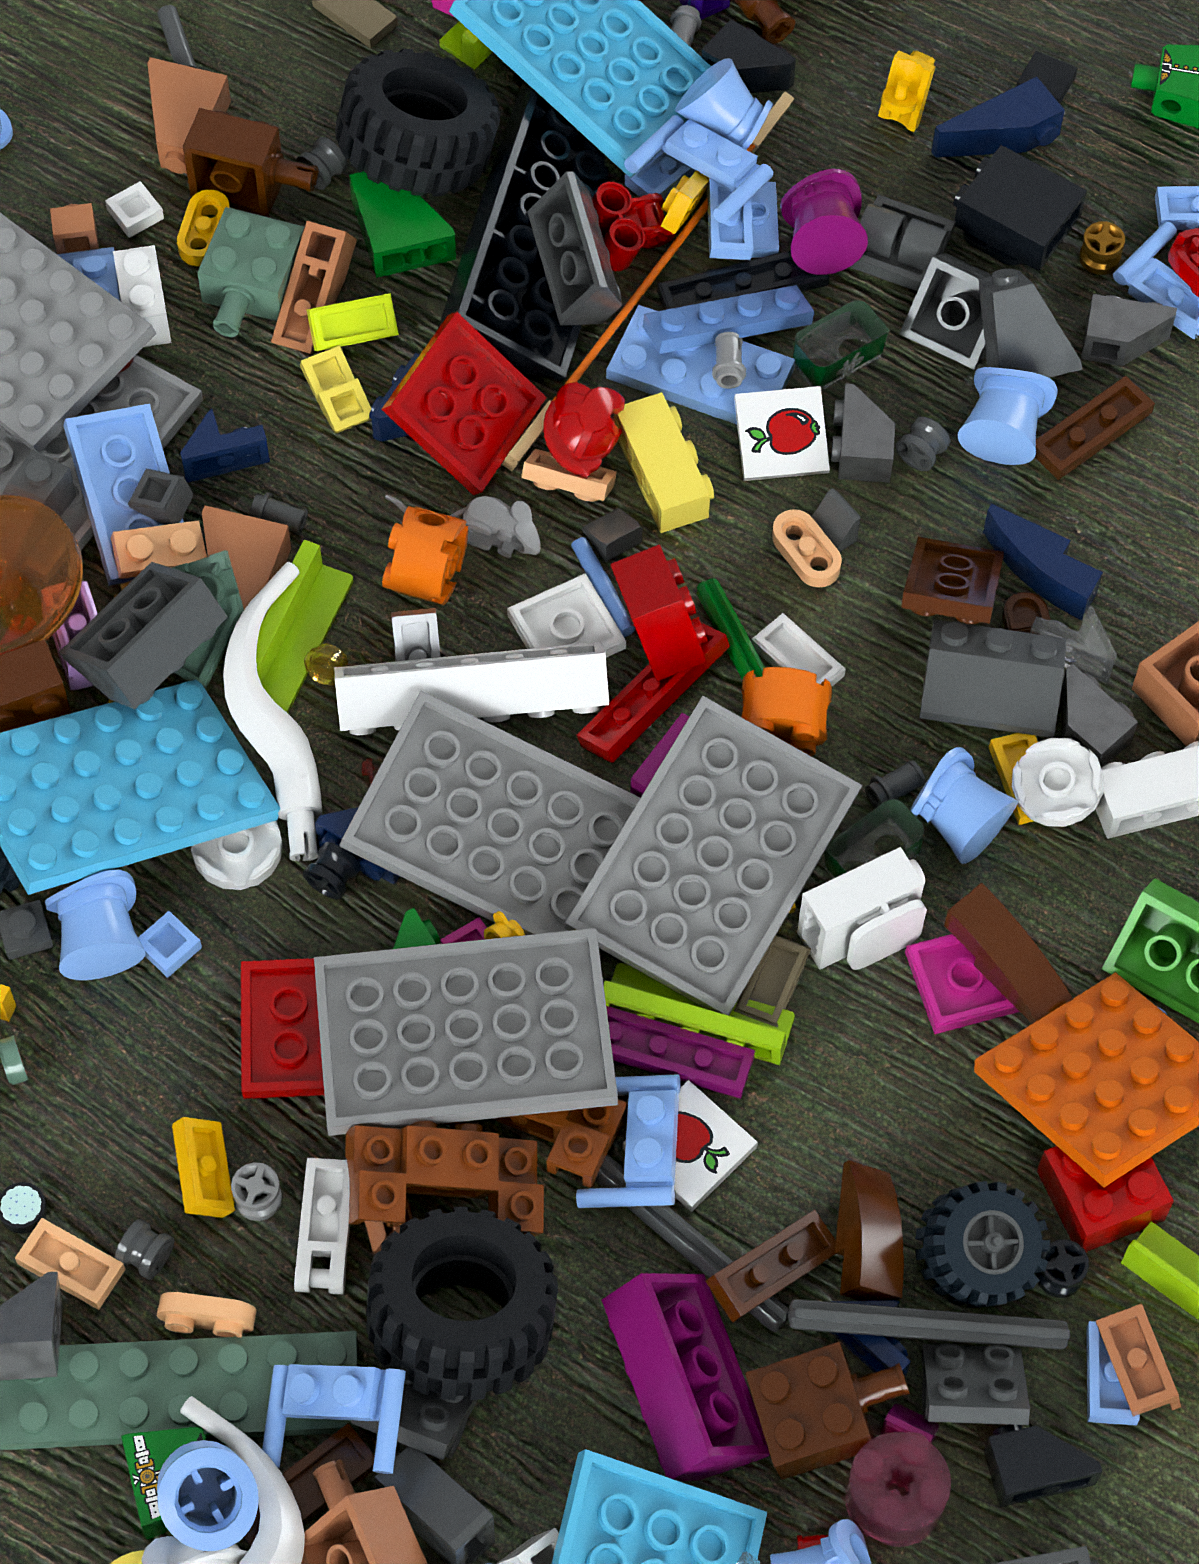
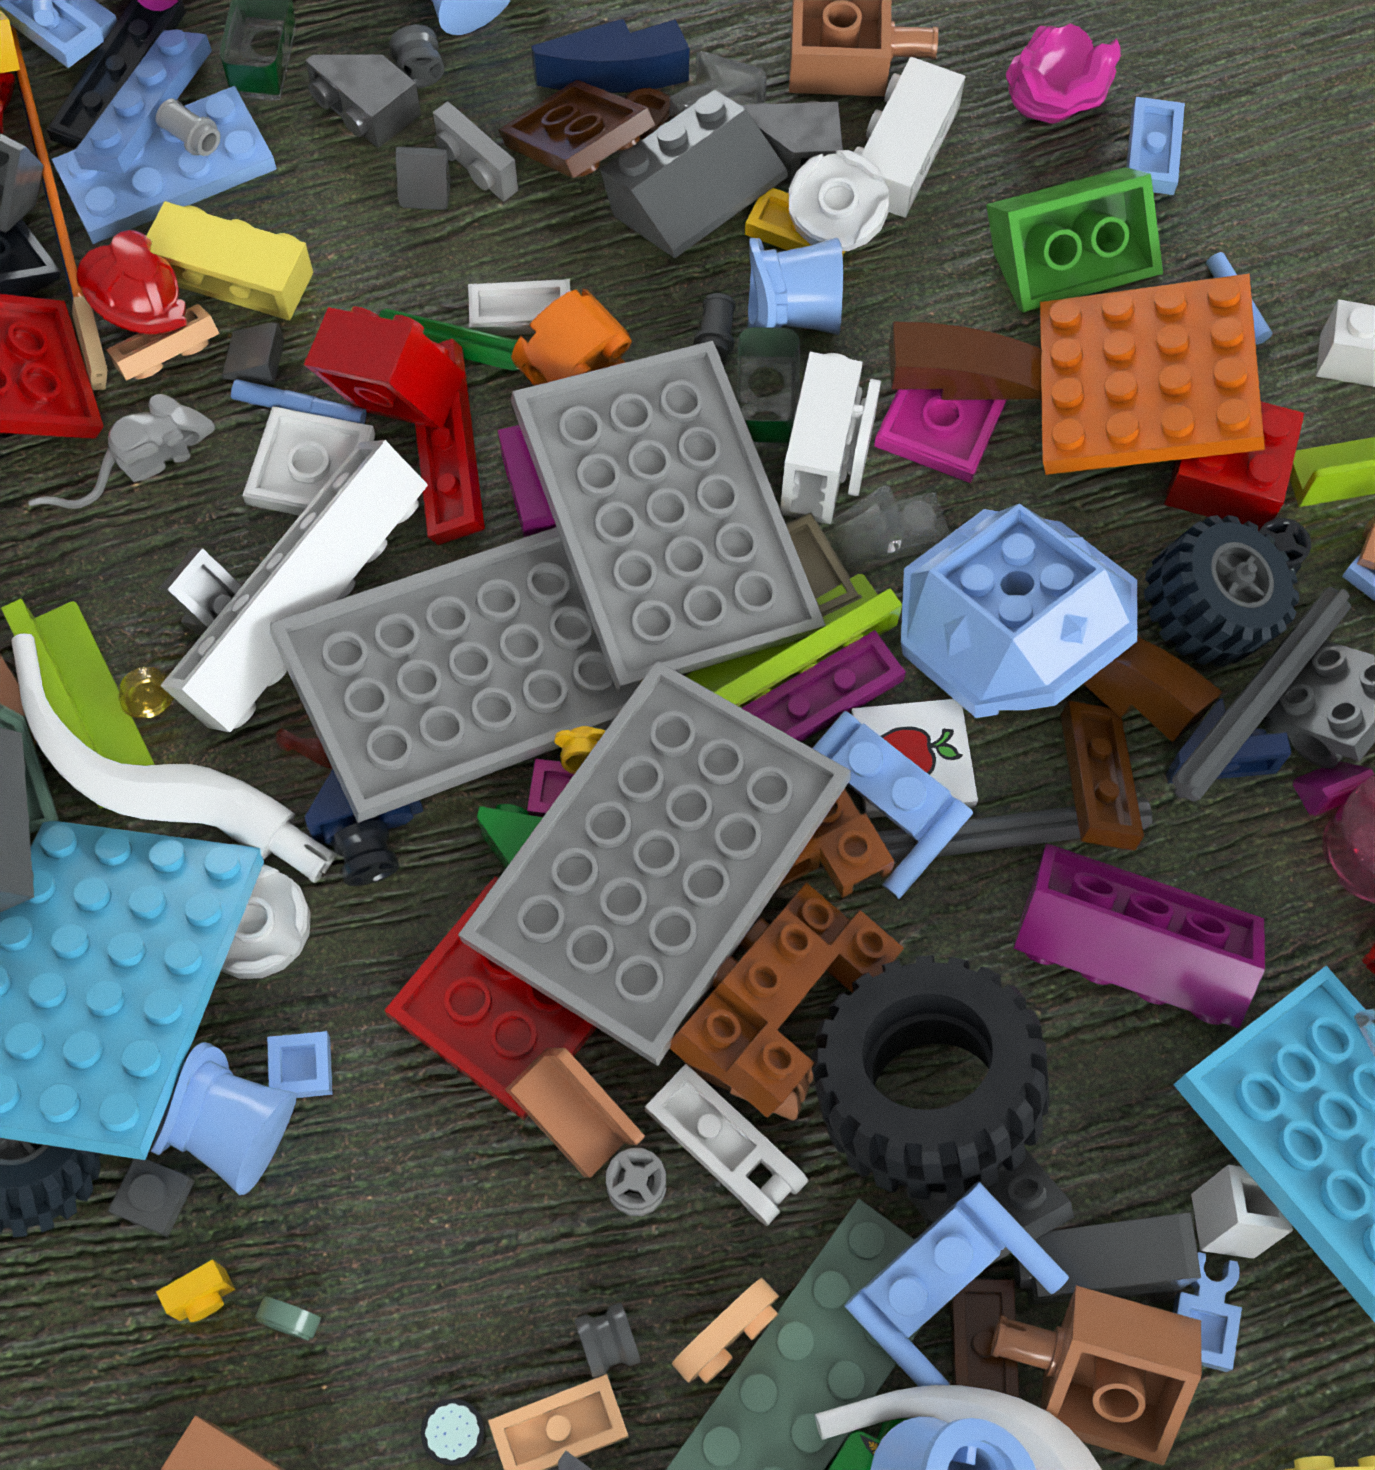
camera: 50 degrees left, 5 degrees up
yellow plate [172,1117,235,1218] -> none
orange brick [382,506,468,606] -> none
white tile [734,386,830,481] -> none
reddish brown brick [745,1341,910,1480] -> none
light nougat plate [772,509,842,587] -> none
none -> light grey plate [433,101,518,202]
none -> nougat panel [505,1048,645,1178]
none -> clear slope [832,485,950,570]
none -> light blue piece [901,504,1137,718]

